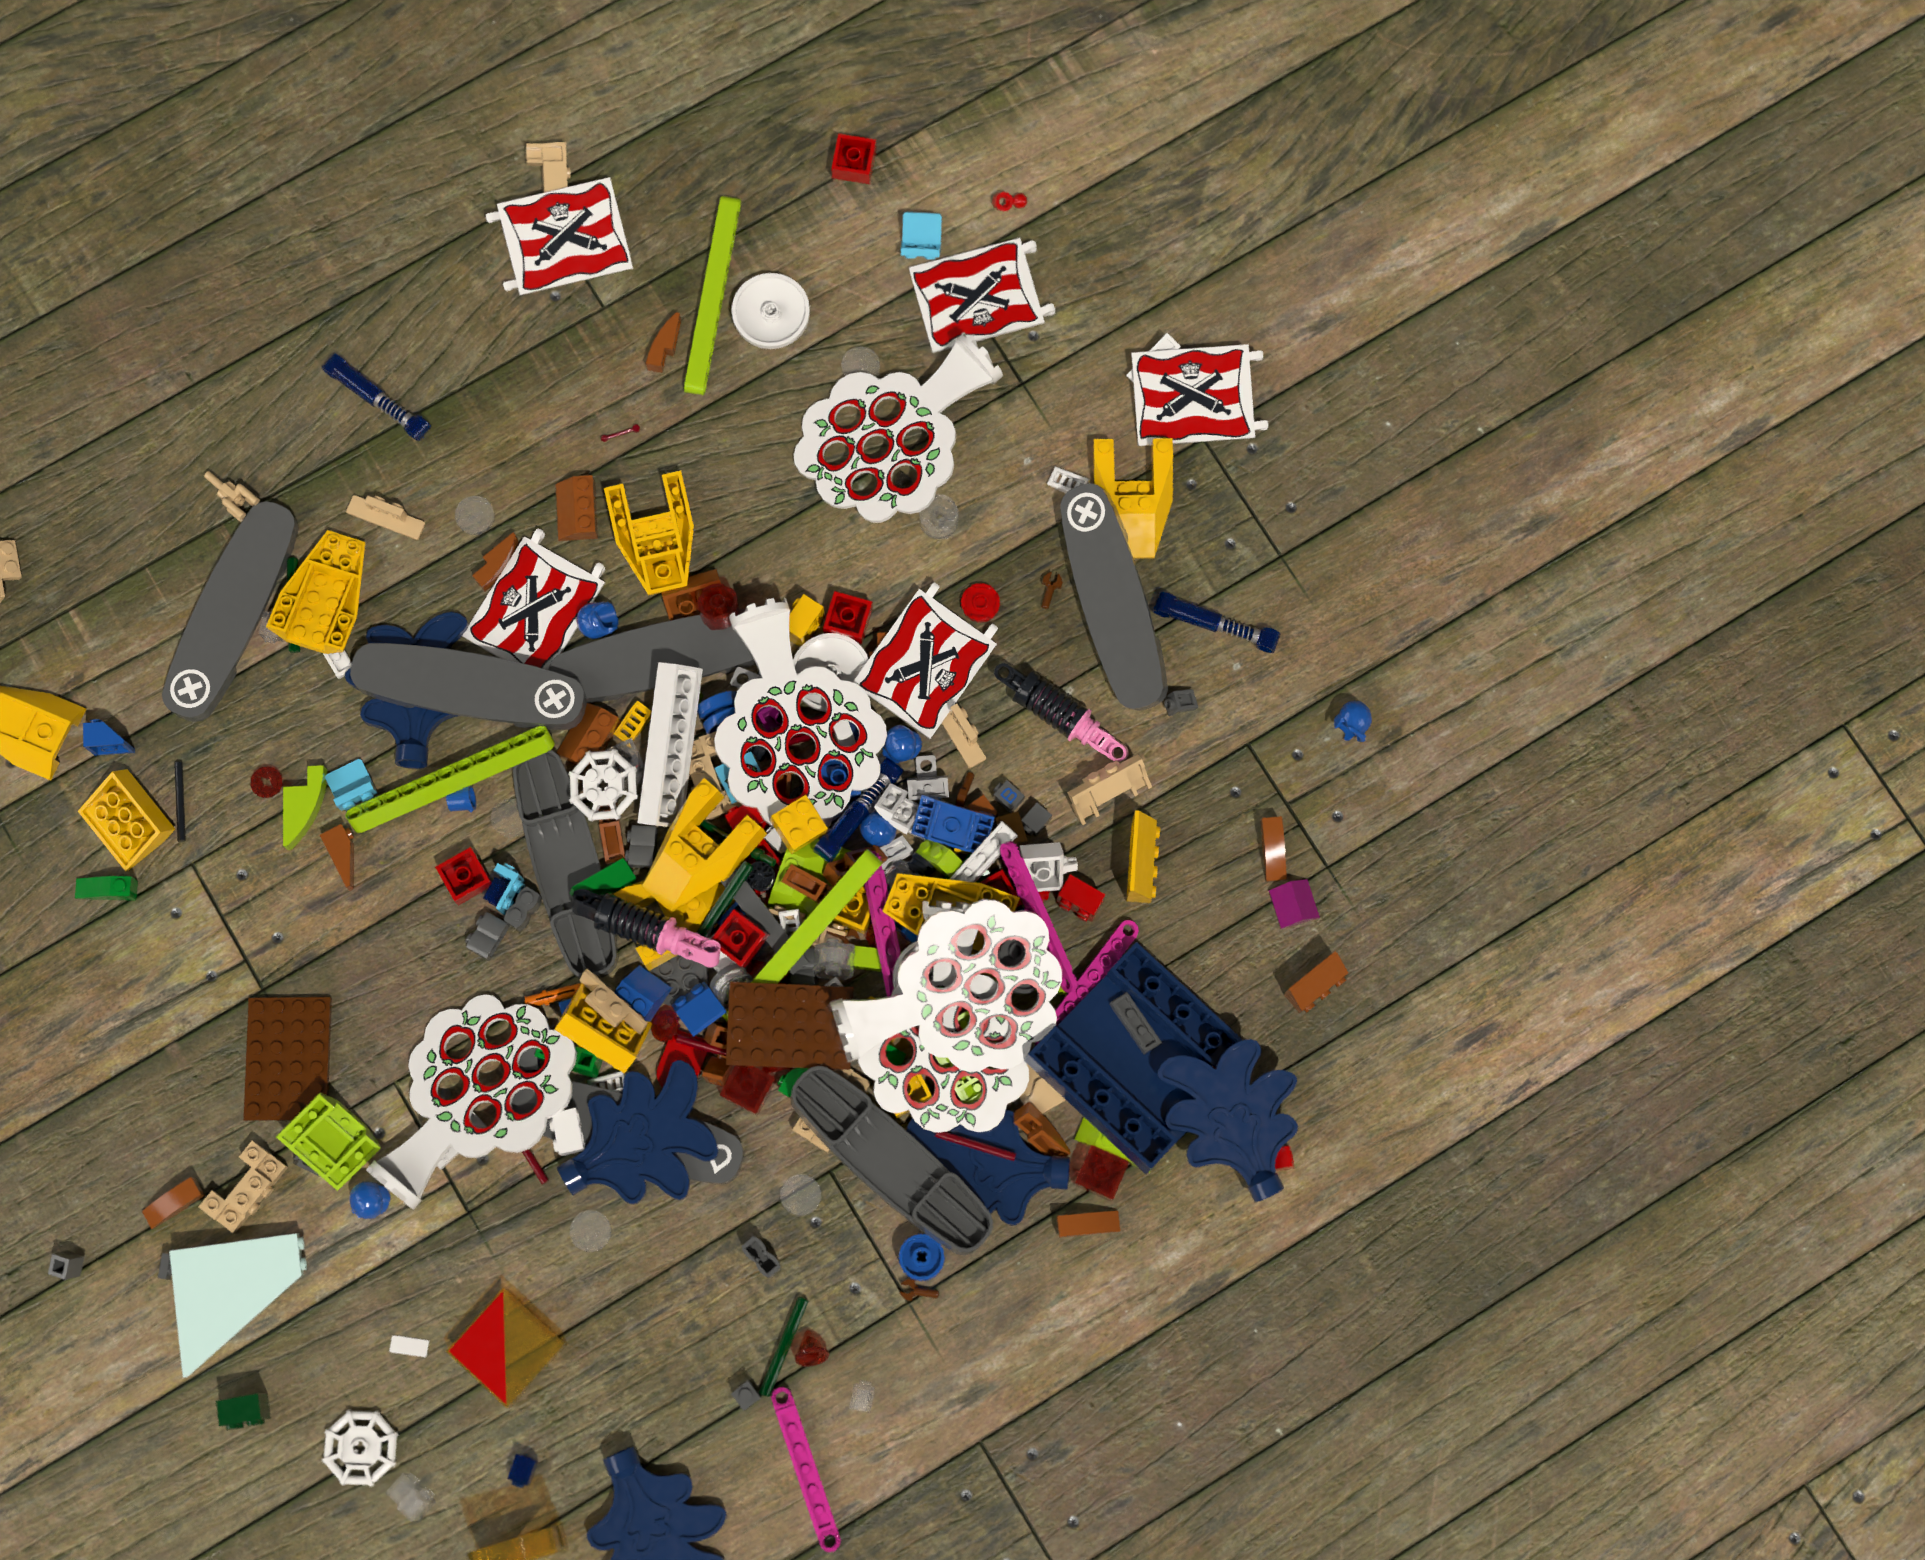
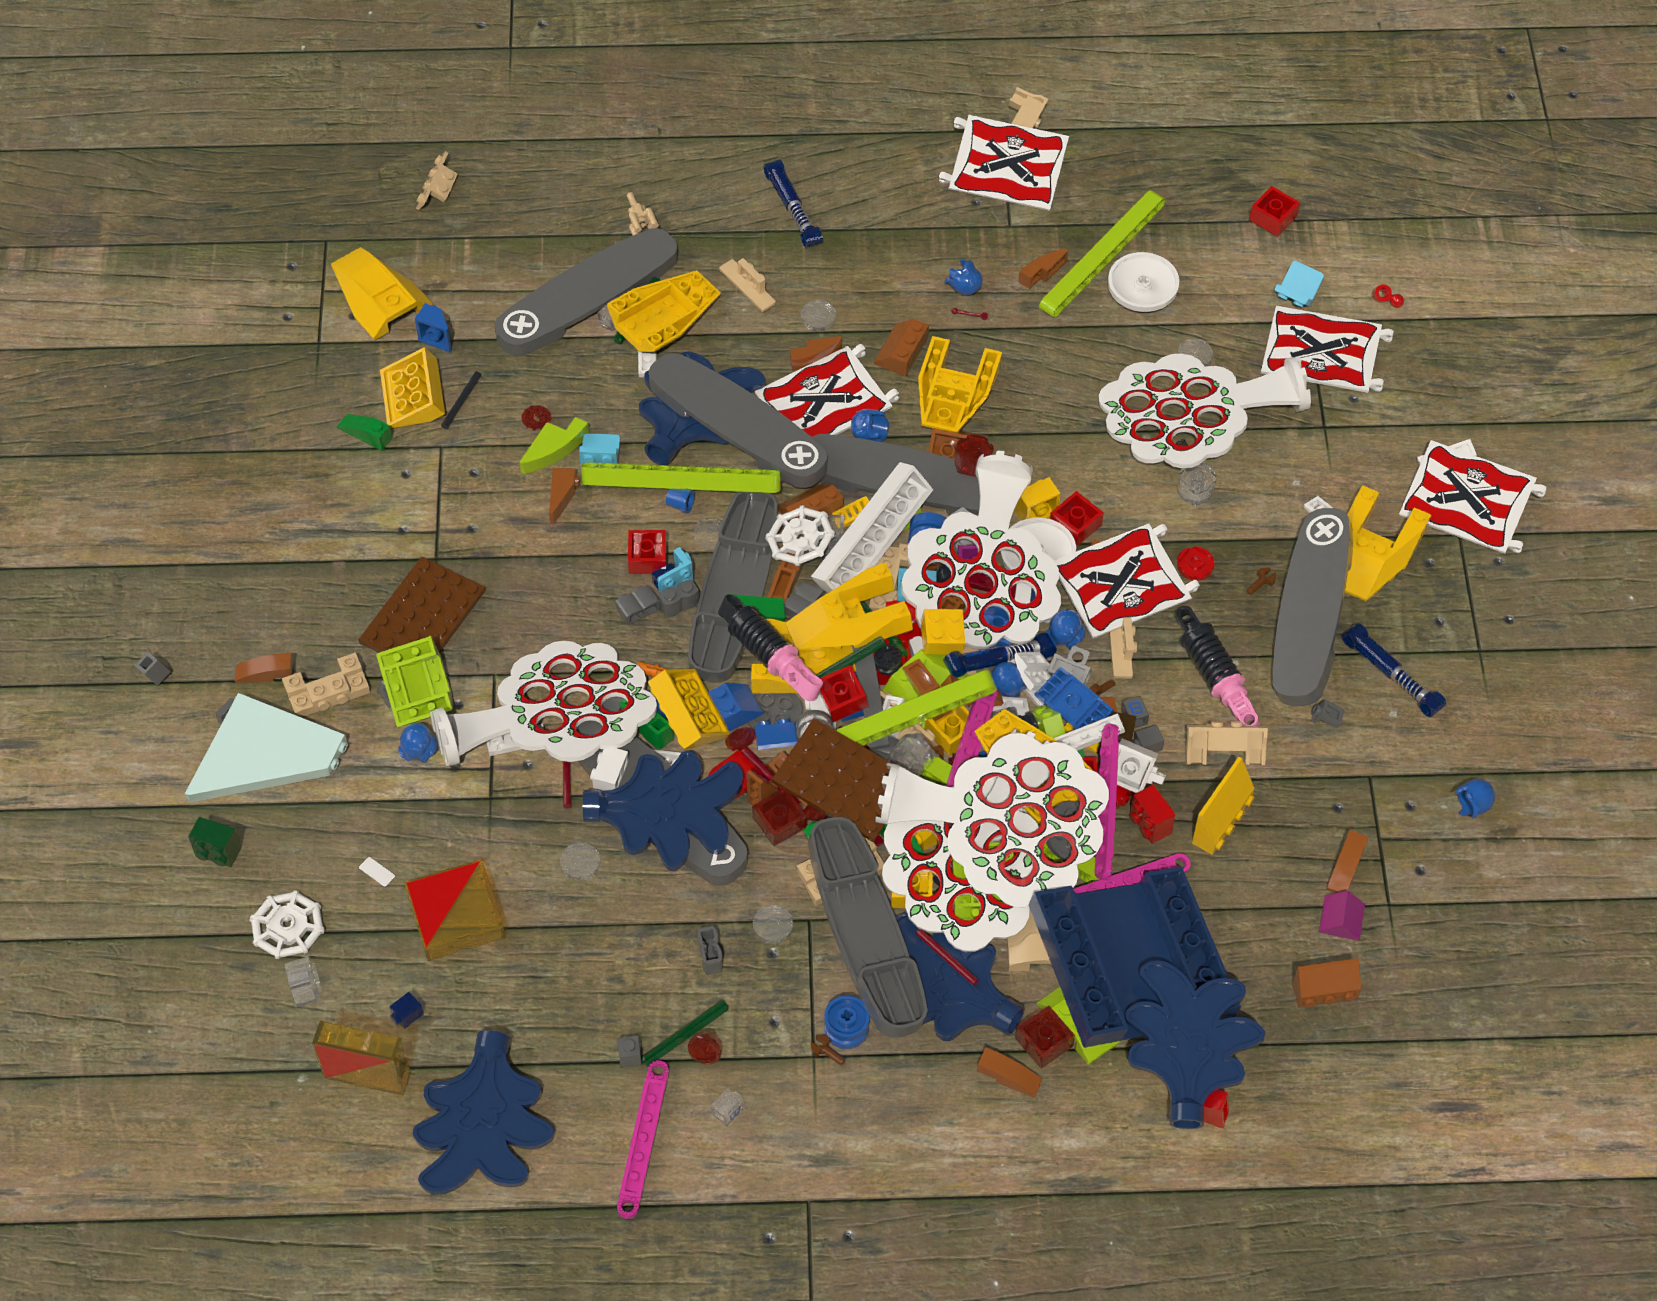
camera: 30 degrees right, 20 degrees down
tan bracket [580,969,647,1034] -> none
dark orange slope [1013,1102,1071,1156] -> none
dark grey tile [1109,992,1162,1055] -> none
none -> blue hair [944,259,983,295]

